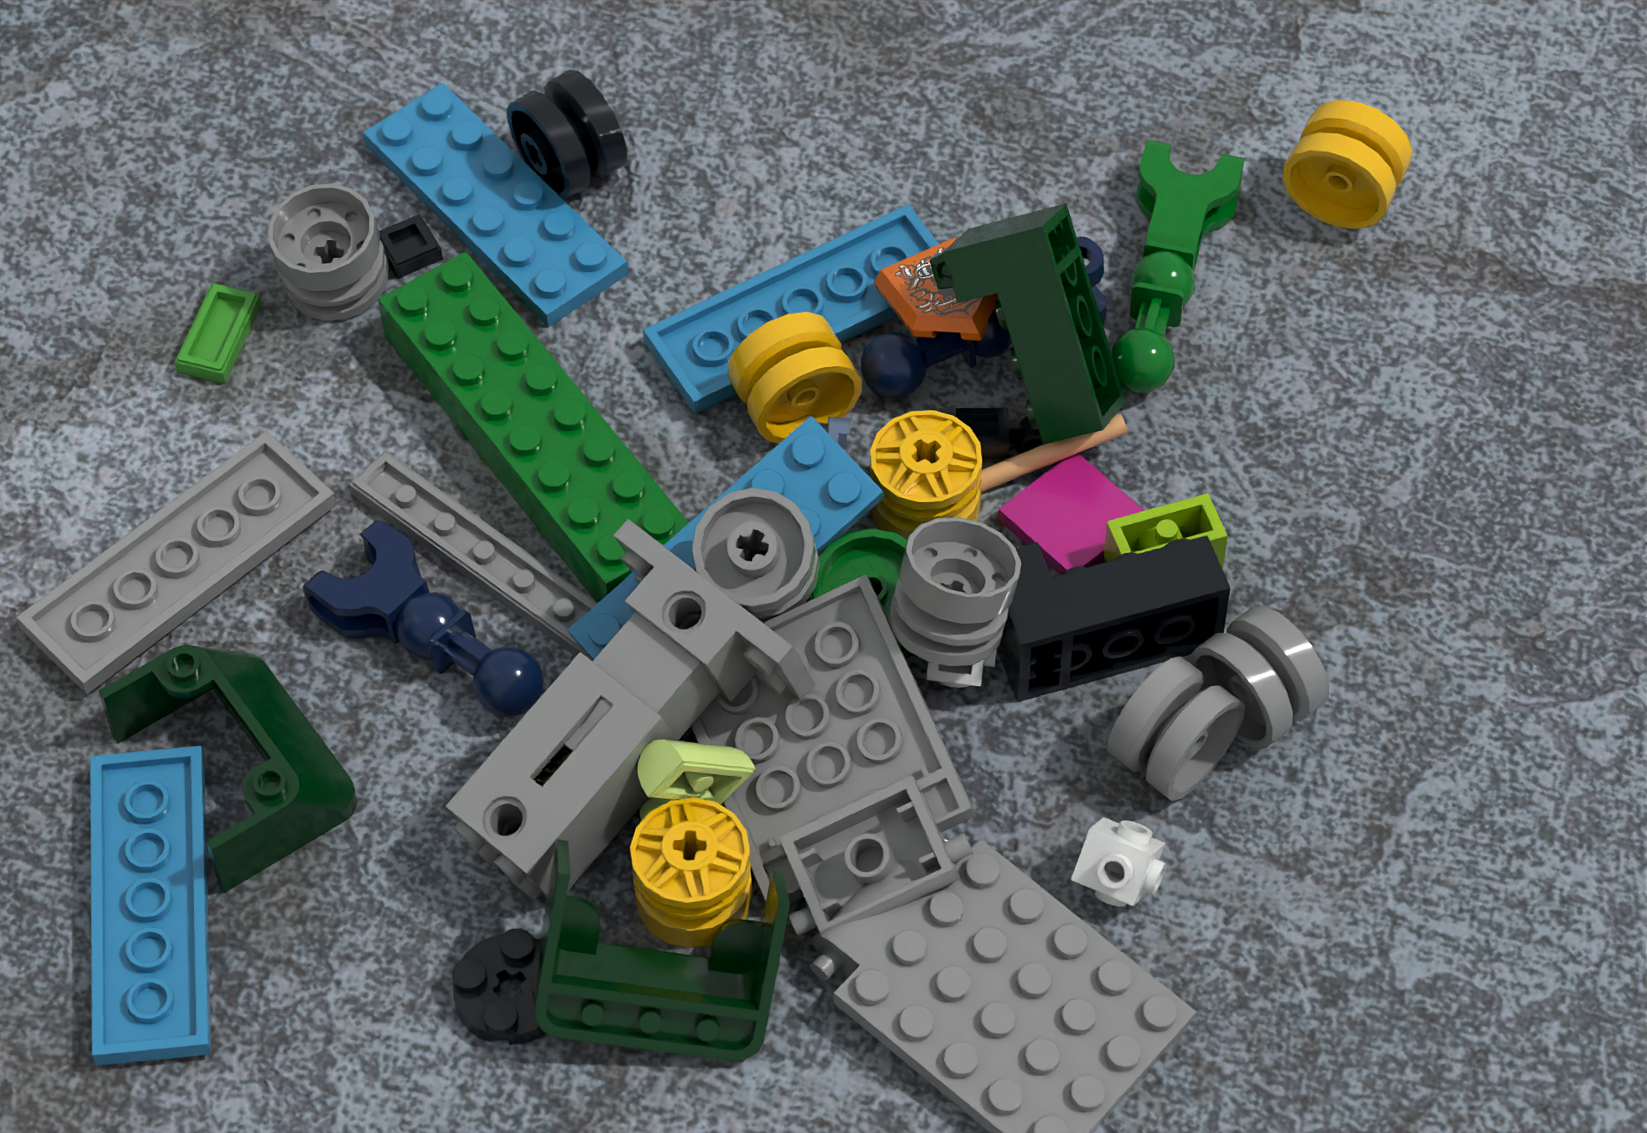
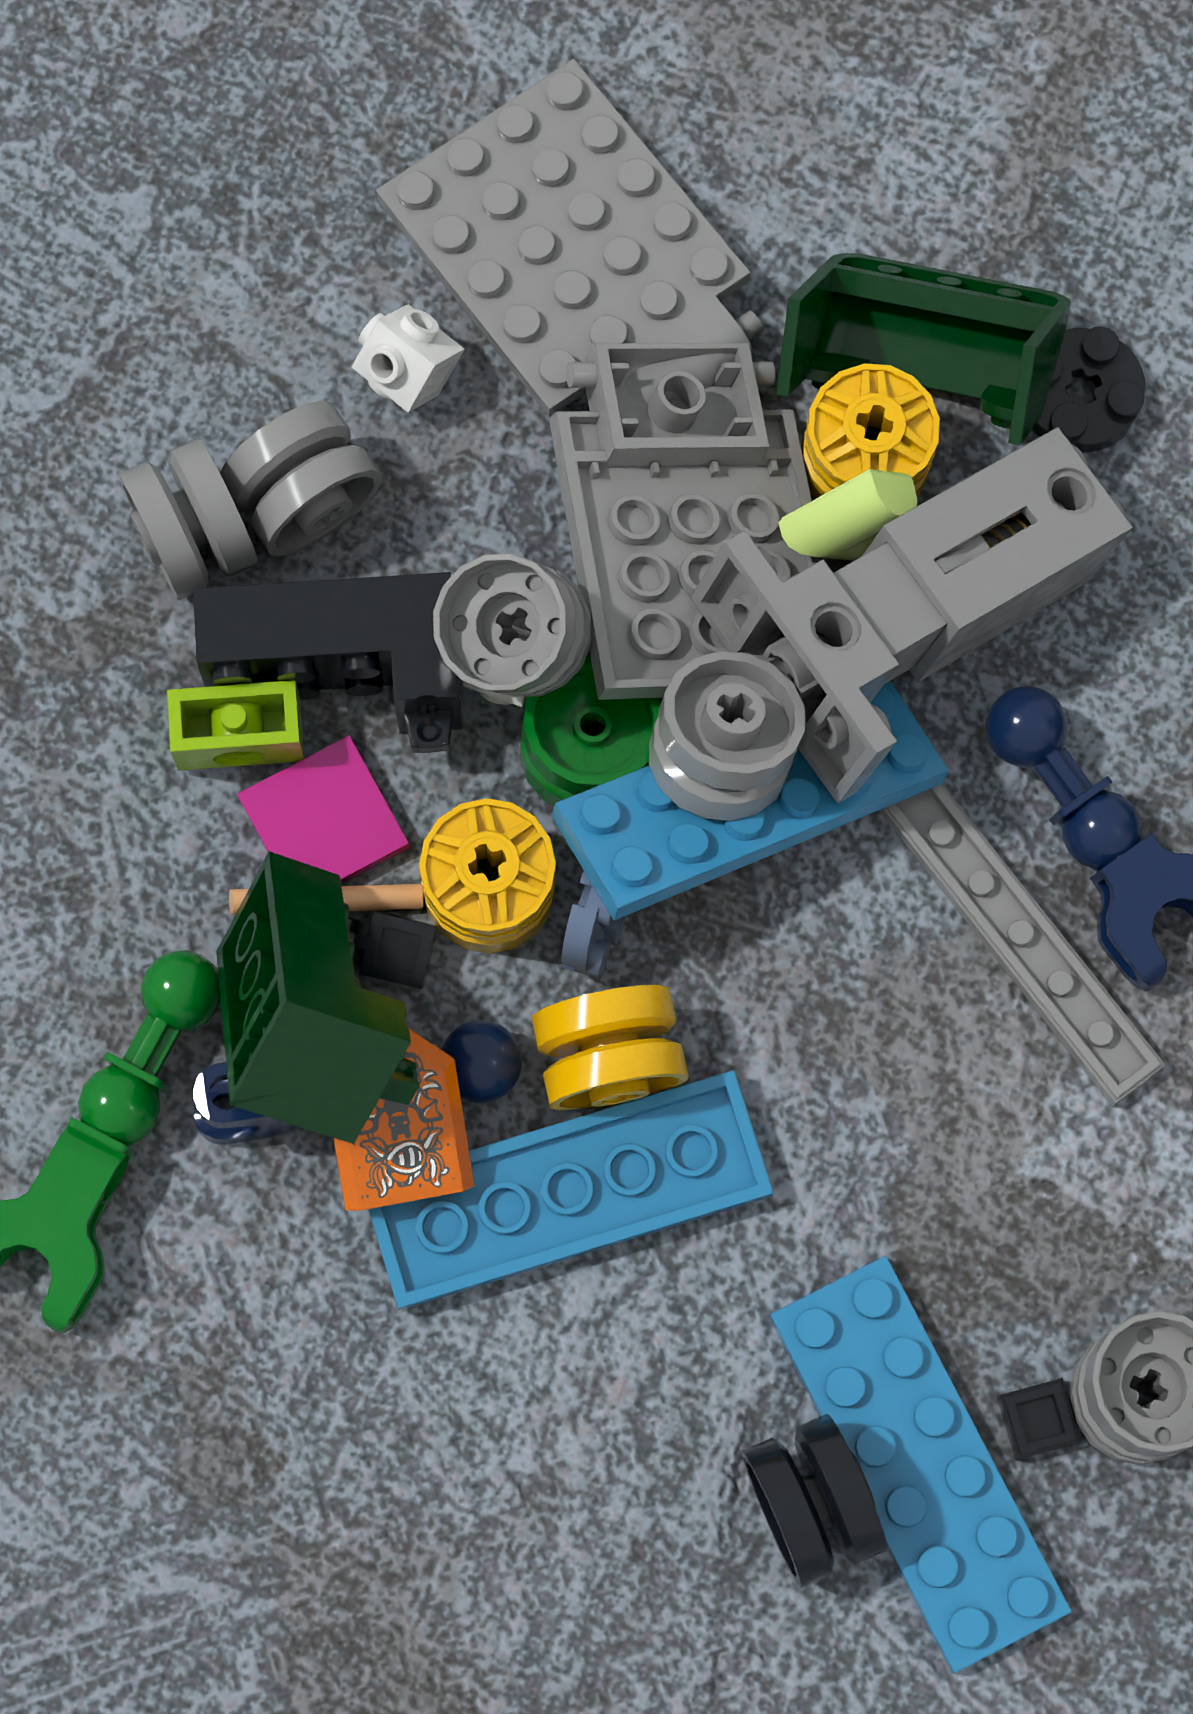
camera: 170 degrees left, 20 degrees up
green brick [378,251,689,602] -> none

